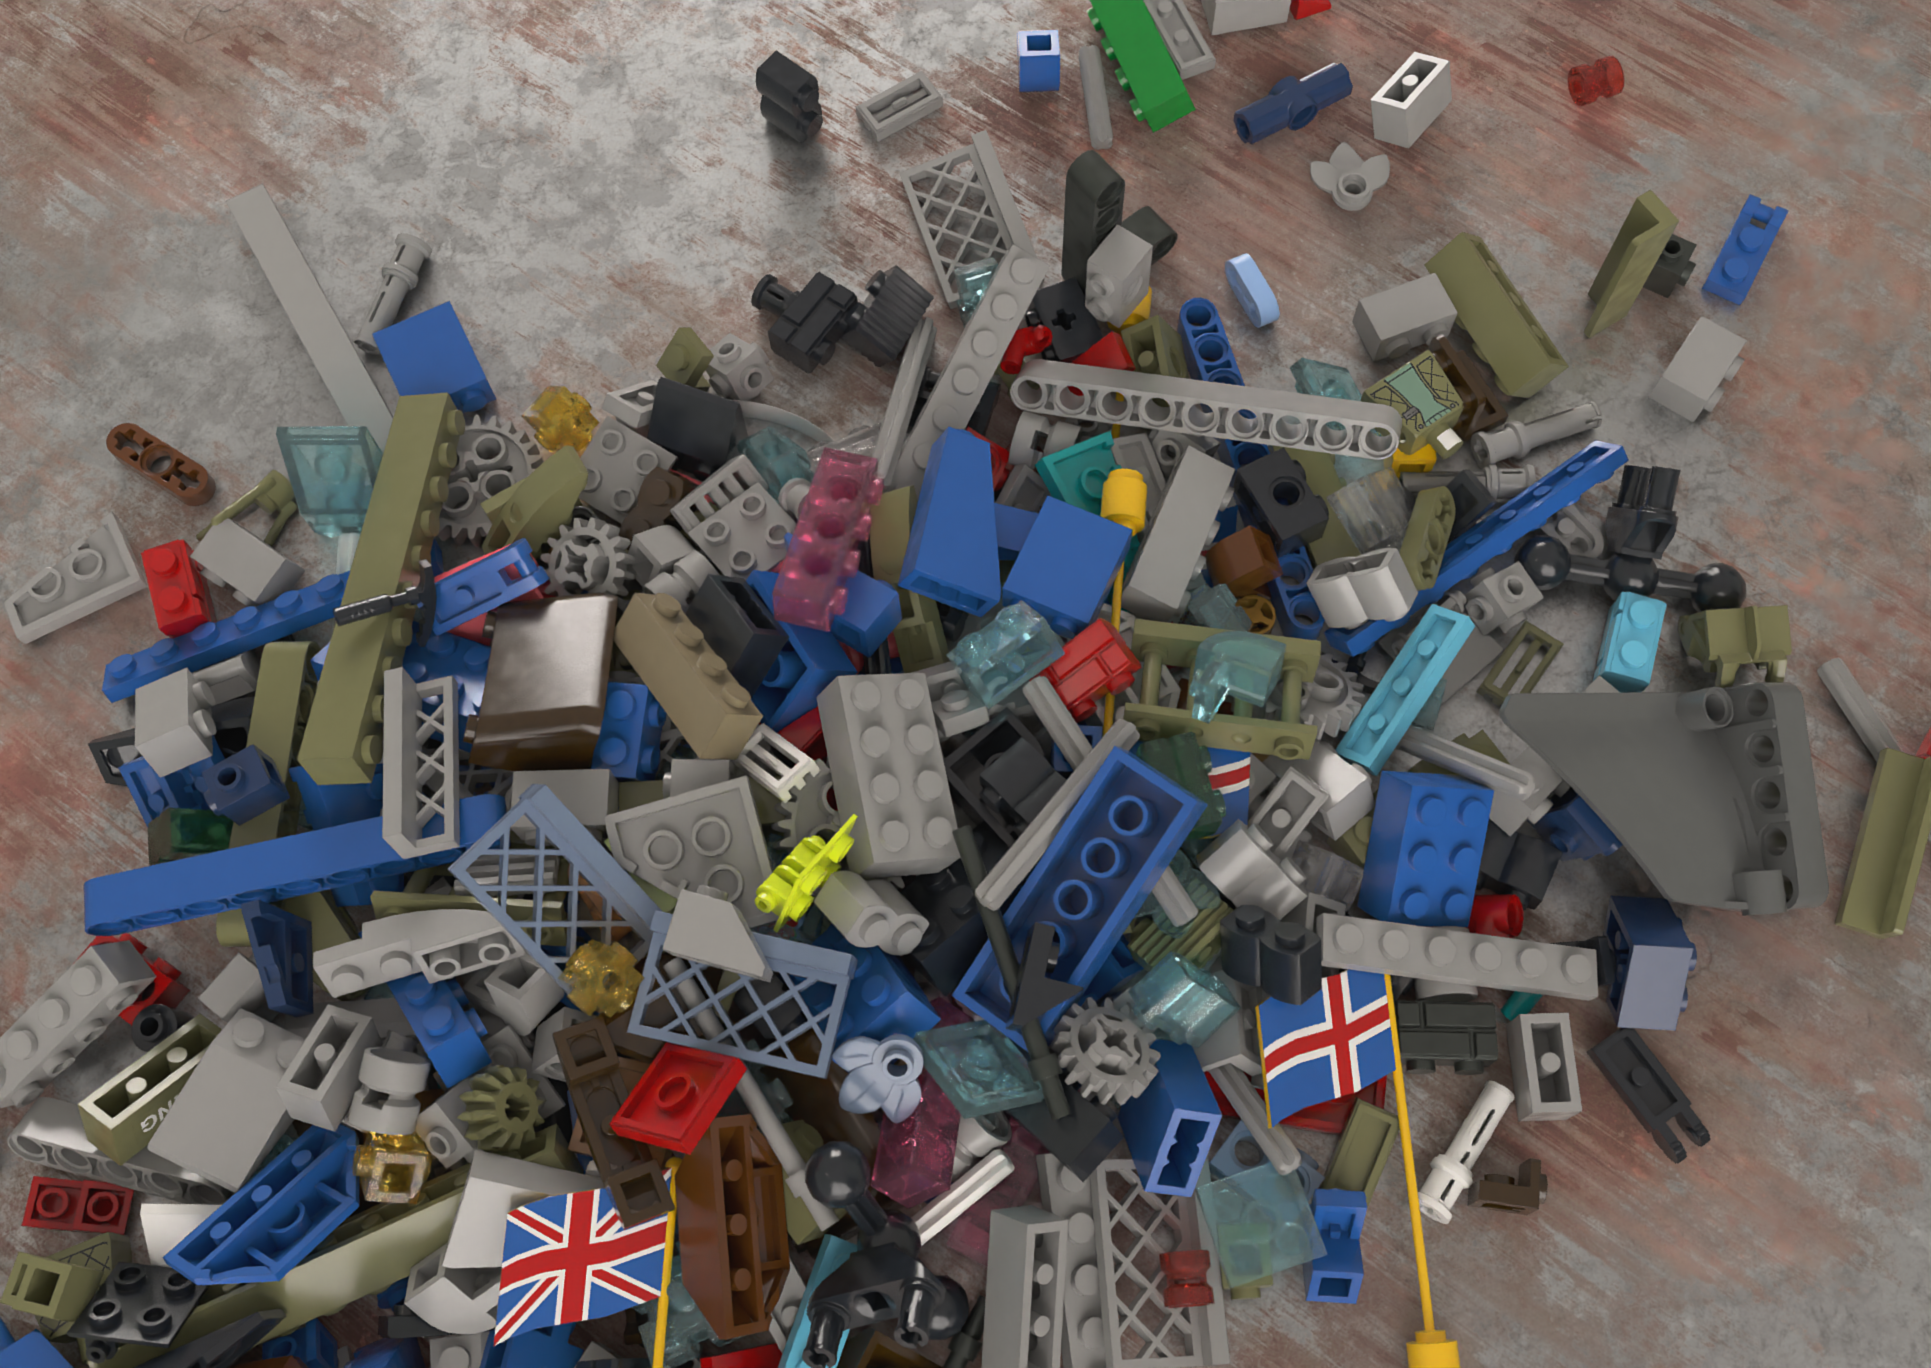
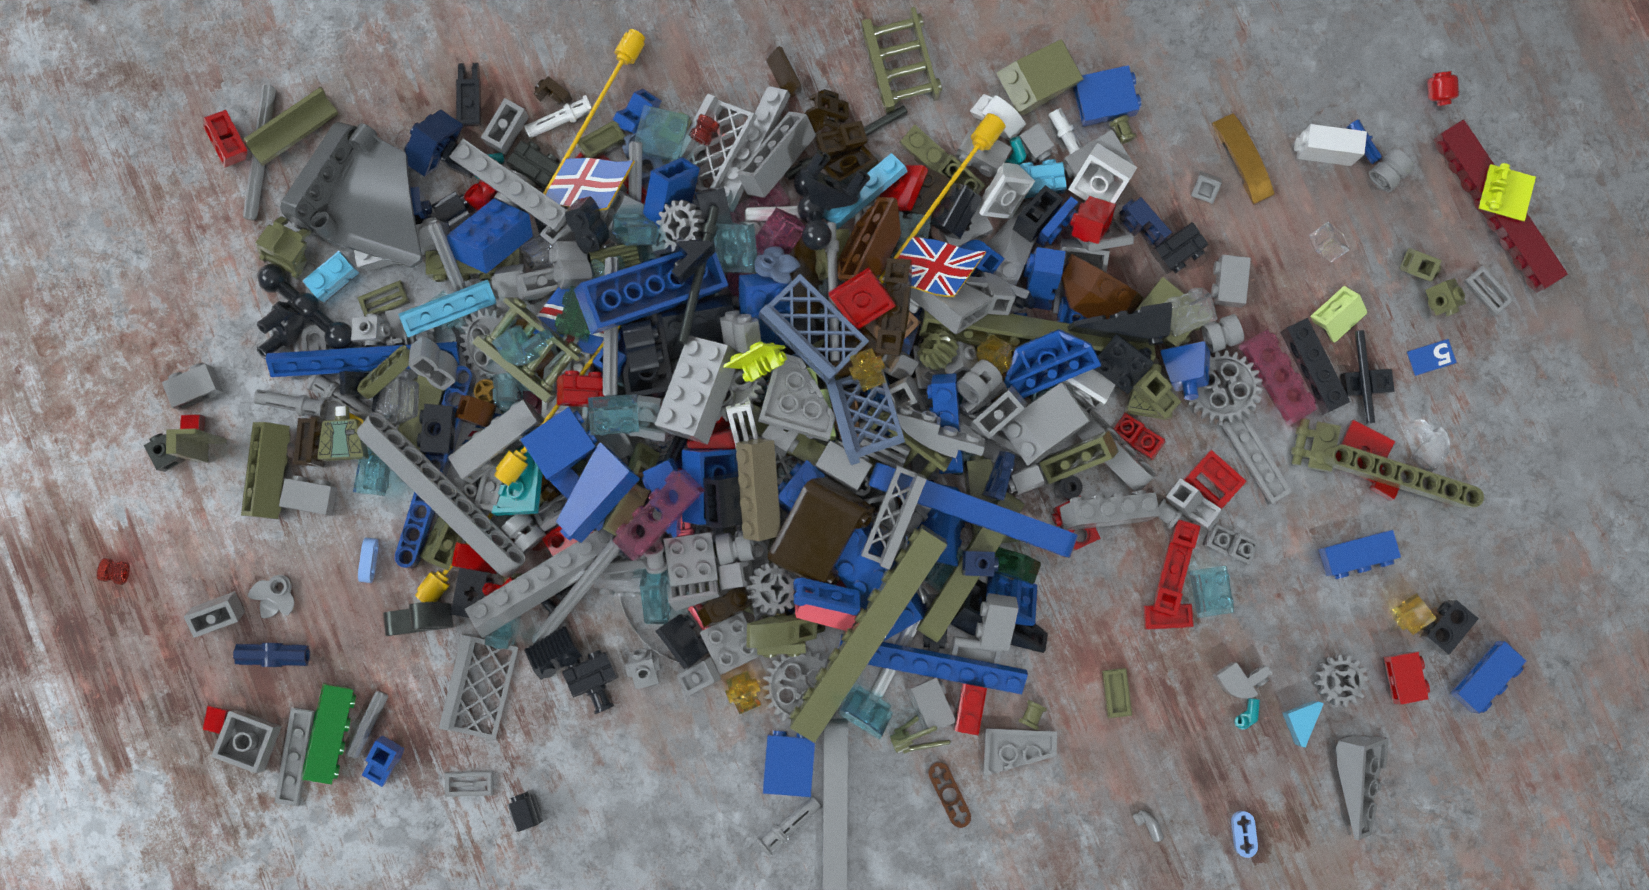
camera: 150 degrees left, 15 degrees up
black piece [333,559,437,647] -> none
olive bracket [656,327,714,392] -> none
light grey slope [662,885,773,982] -> none
light grey axle [974,719,1140,911] -> none
light grey brick [1085,224,1153,328] -> none
blue plate [1702,194,1789,305] -> none
none -> red slope [180,414,205,431]
none -> olive bush [1018,700,1047,730]

